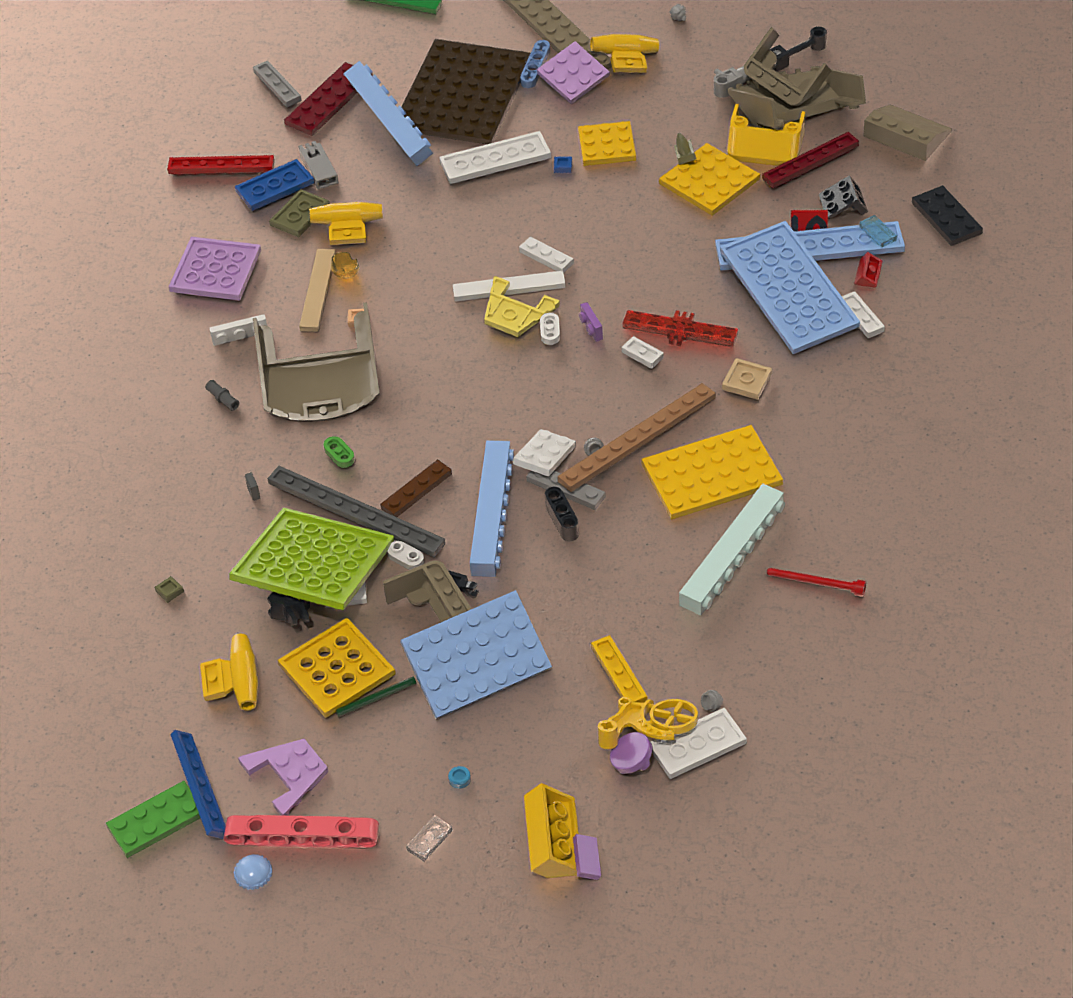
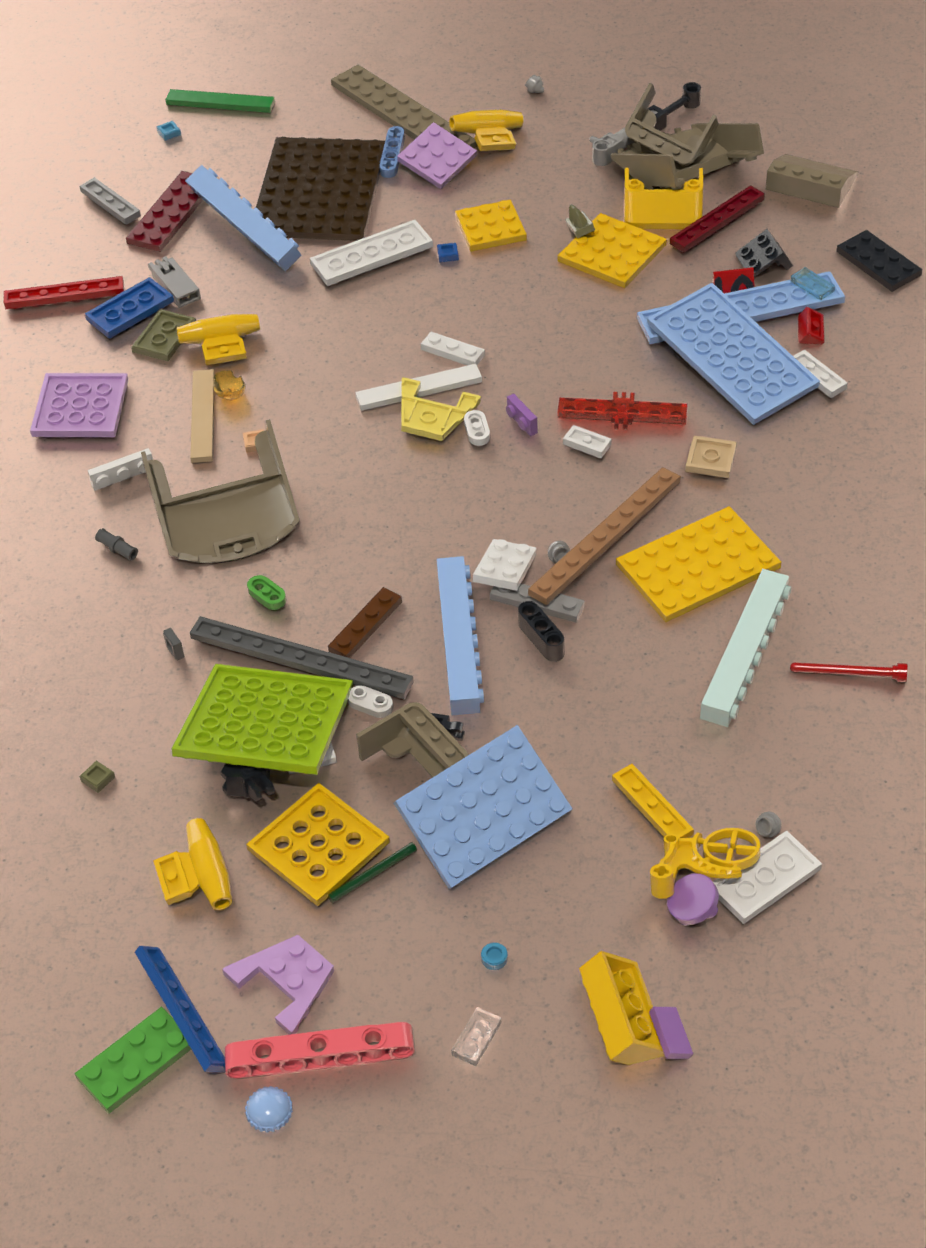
camera: 10 degrees left, 0 degrees up
none -> dark azure tile [156,121,181,141]

